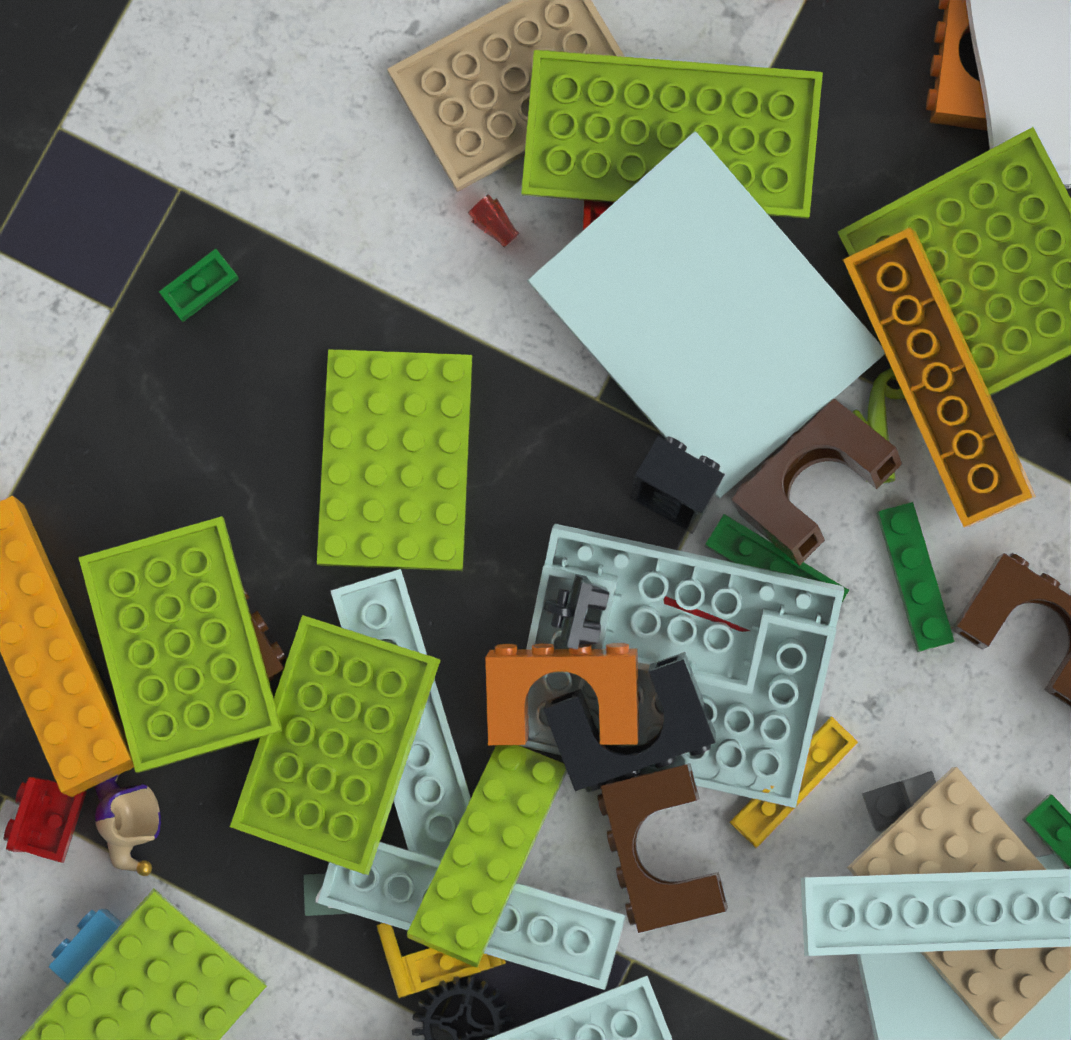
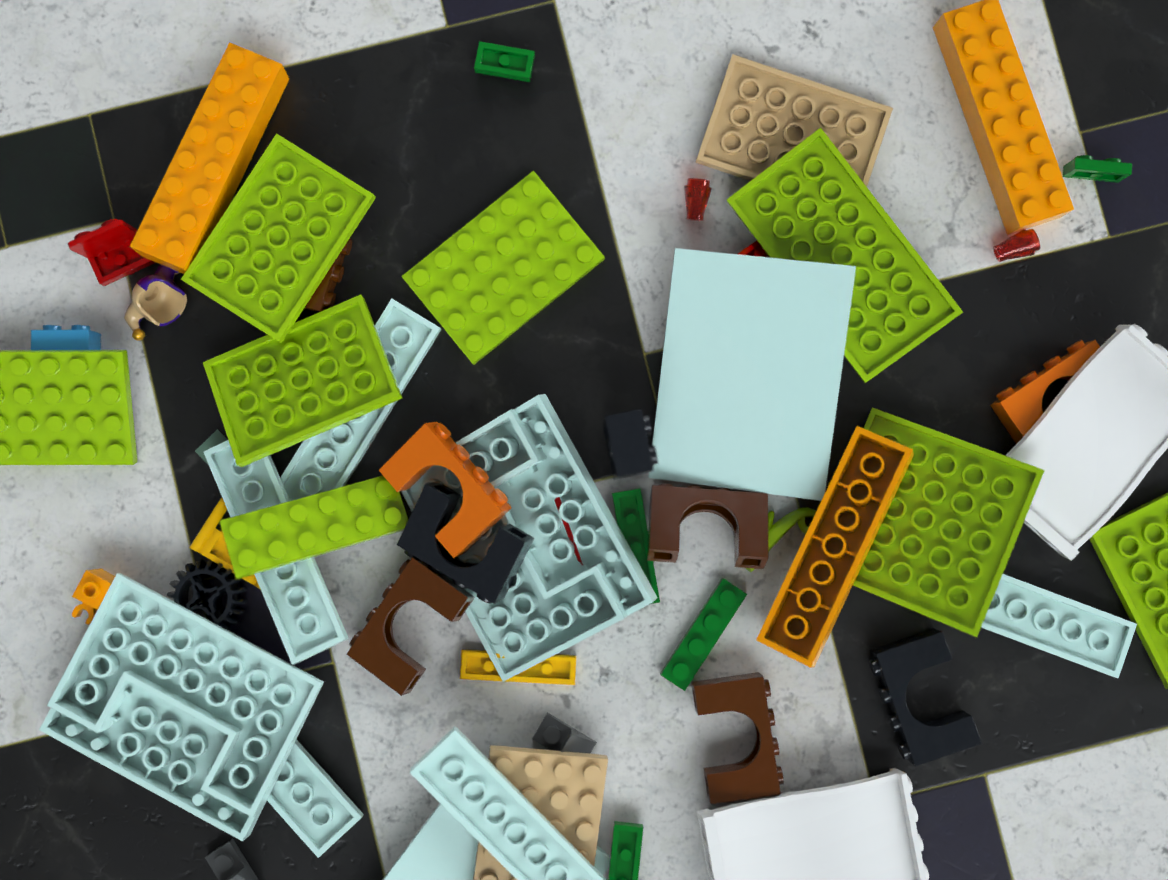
camera: 45 degrees right, 5 degrees up
black hips [544,574,609,649] -> none

